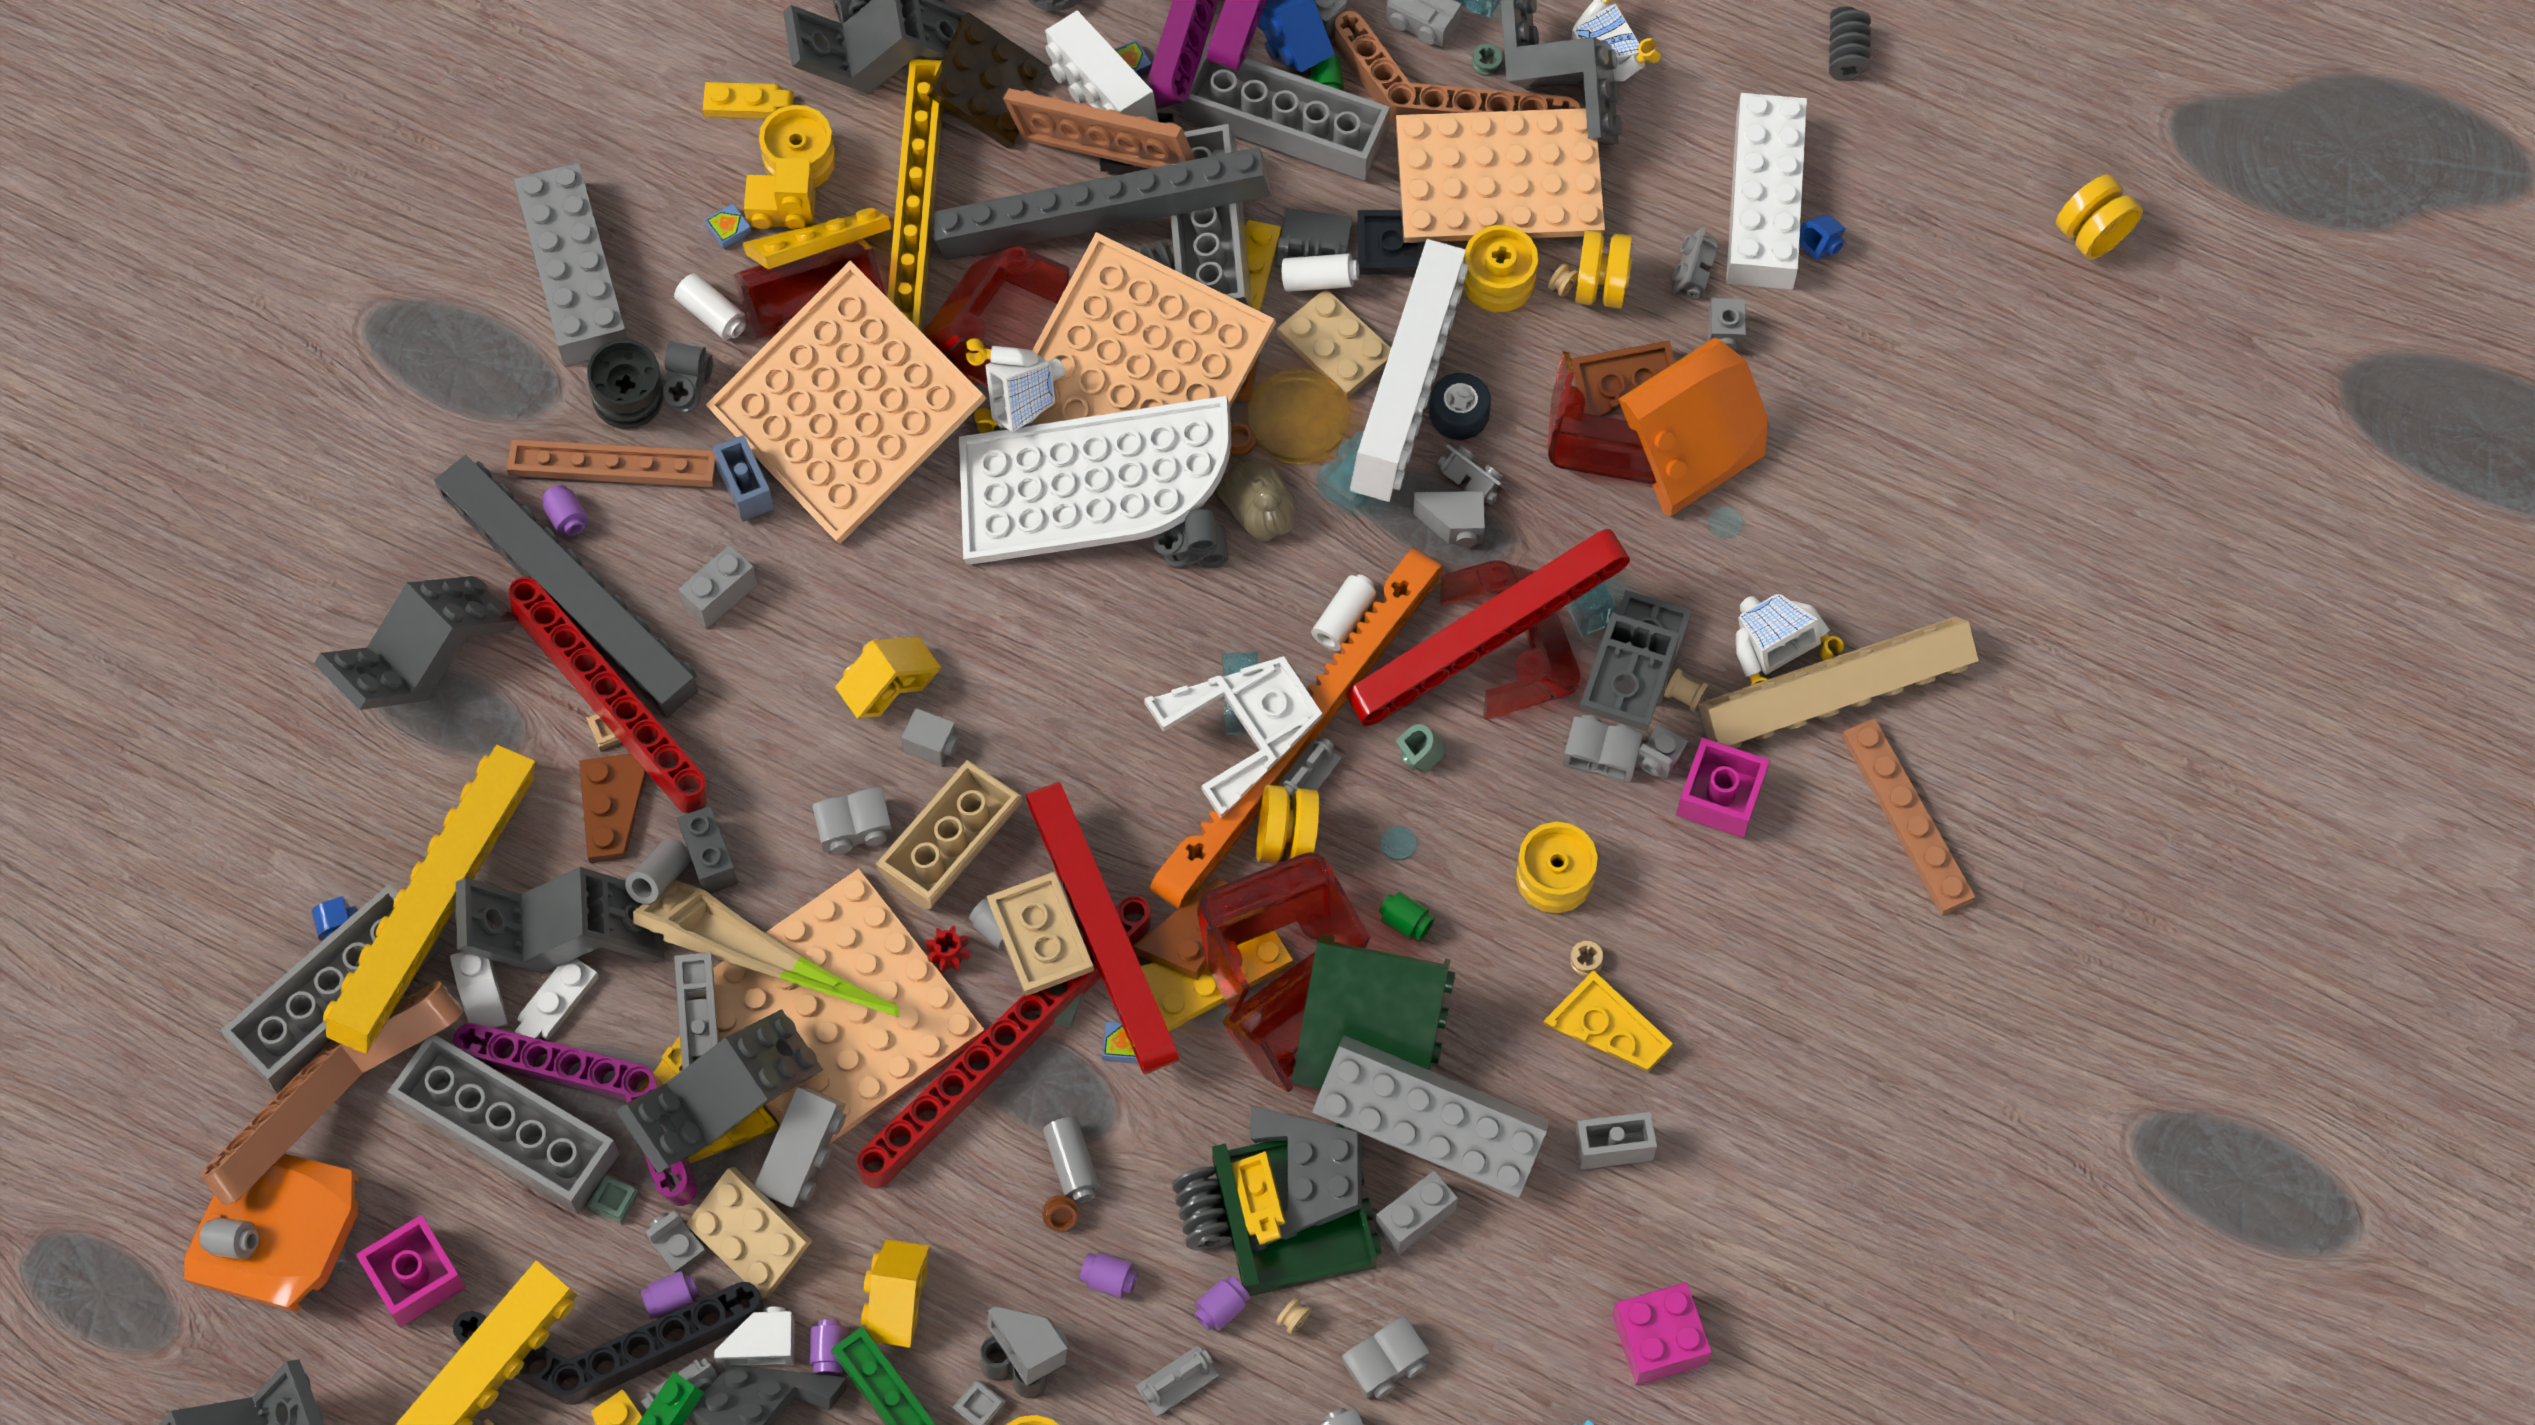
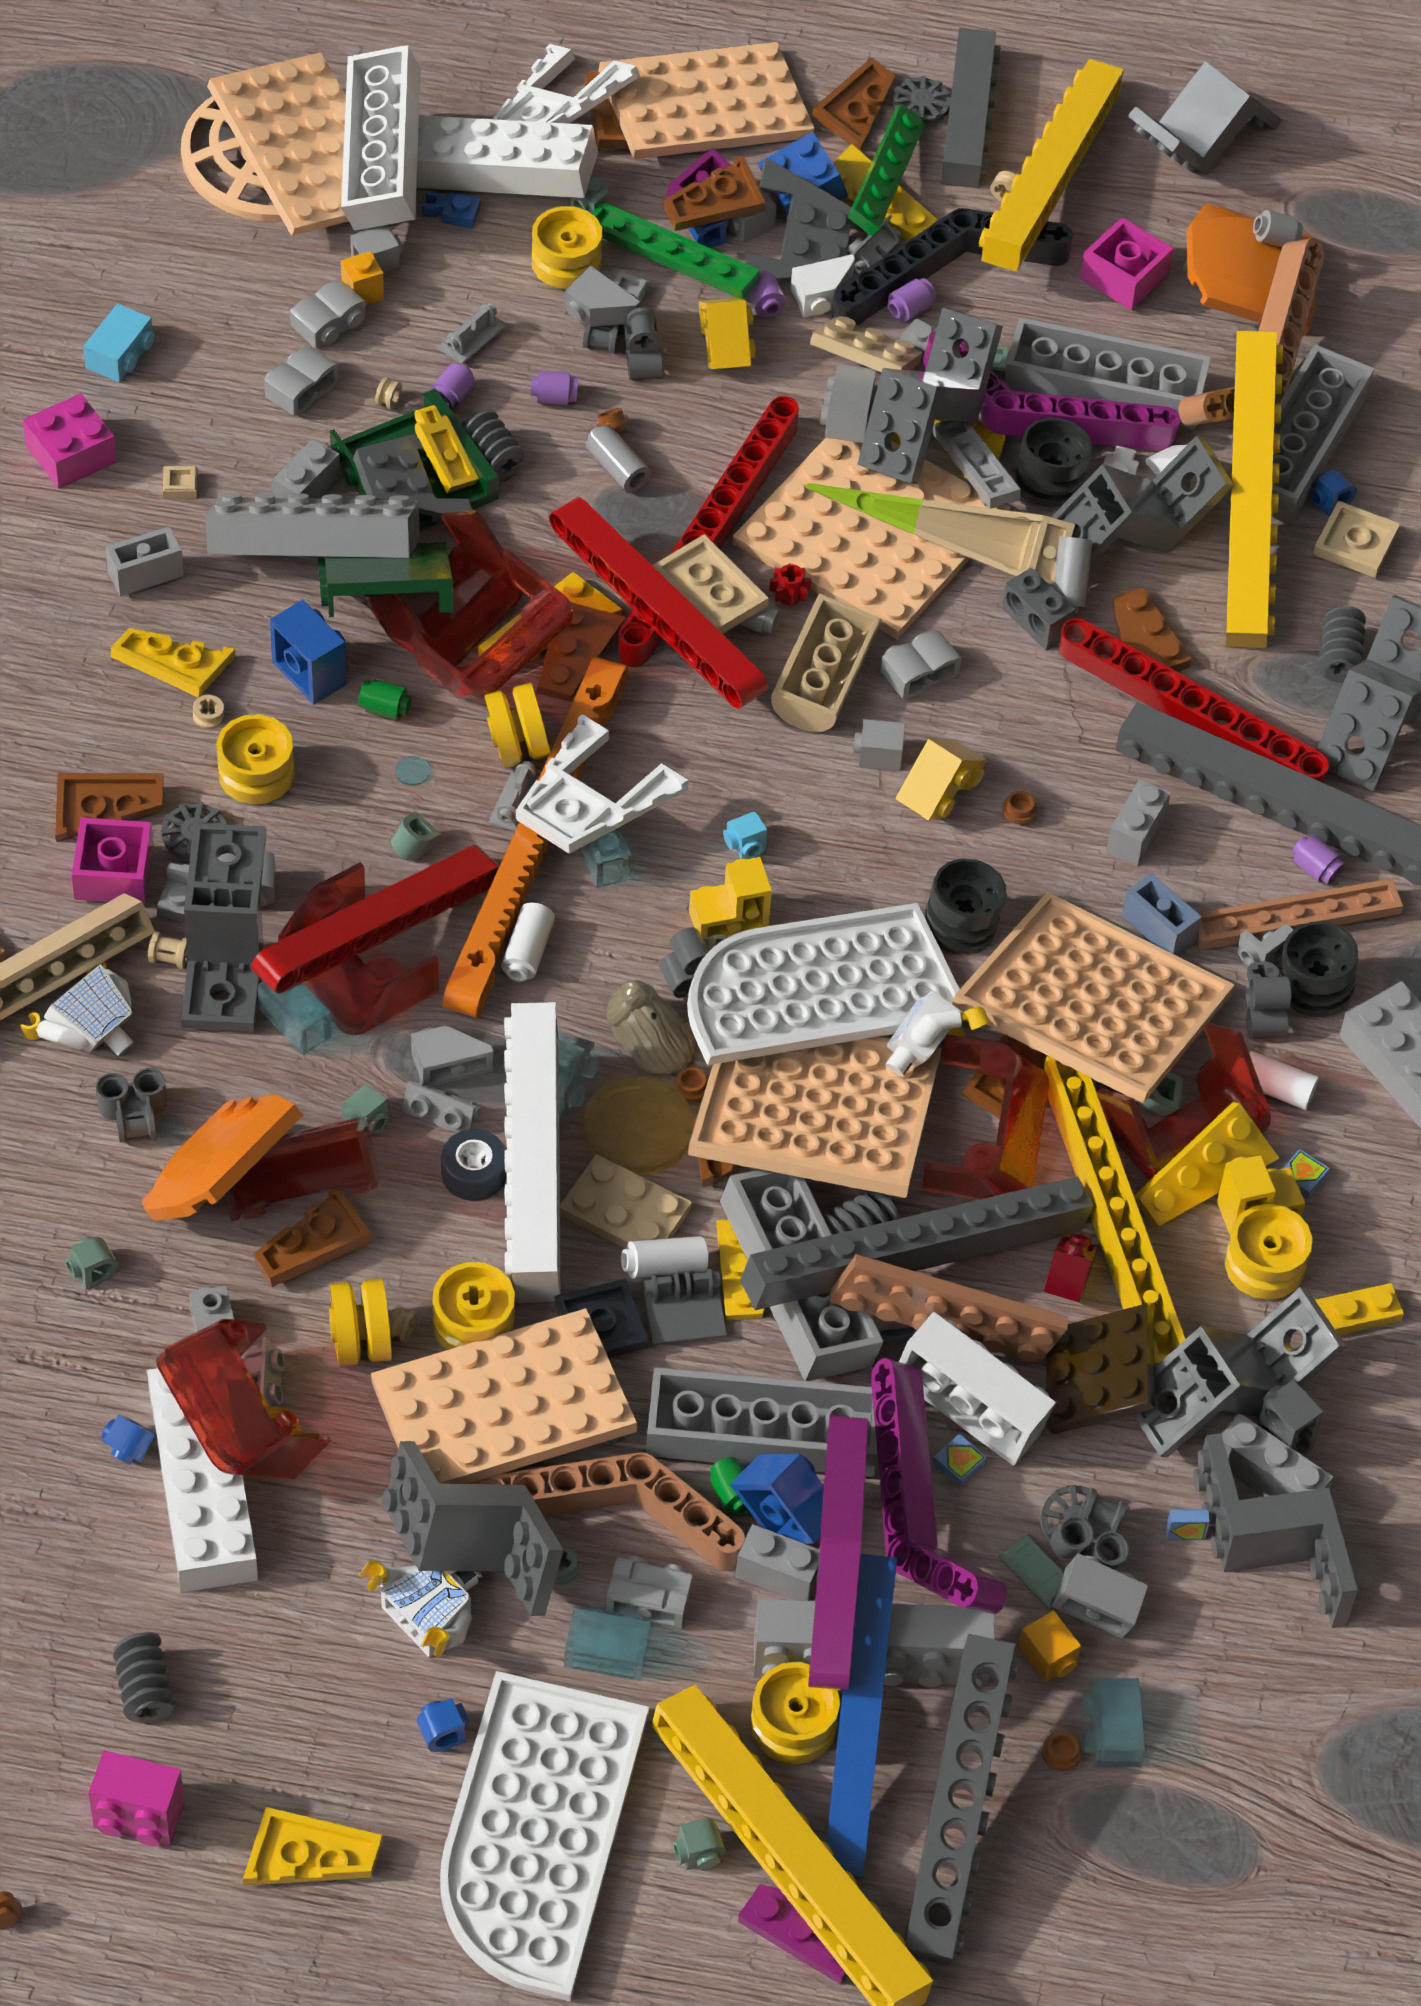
camera: 160 degrees right, 10 degrees down
none -> dark orange wing [55,773,164,842]
none -> sand green plate [65,1237,119,1289]
none -> dark grey piece [96,1068,167,1143]
none -> clear red windscreen [156,1319,332,1479]
none -> dark grey wheel [161,801,227,860]
none -> tan tile [163,466,198,499]
none -> blue brick [270,600,347,705]
none -> sand green plate [341,1085,389,1137]
none -> dark grey piece [623,307,662,379]
none -> yellow brick [689,857,772,938]
none -> medium azure plate [723,812,767,859]
none -> pearl dark grey wheel [924,858,1007,954]
none -> dark orange plate [1002,791,1037,824]
none -> pearl dark grey wheel [1015,418,1092,507]
none -> dark red slope [1044,1233,1099,1302]
none -> light grey bracket [1237,924,1293,966]
none -> tan plate [1313,501,1400,578]
none -> dark grey piece [1318,606,1366,683]

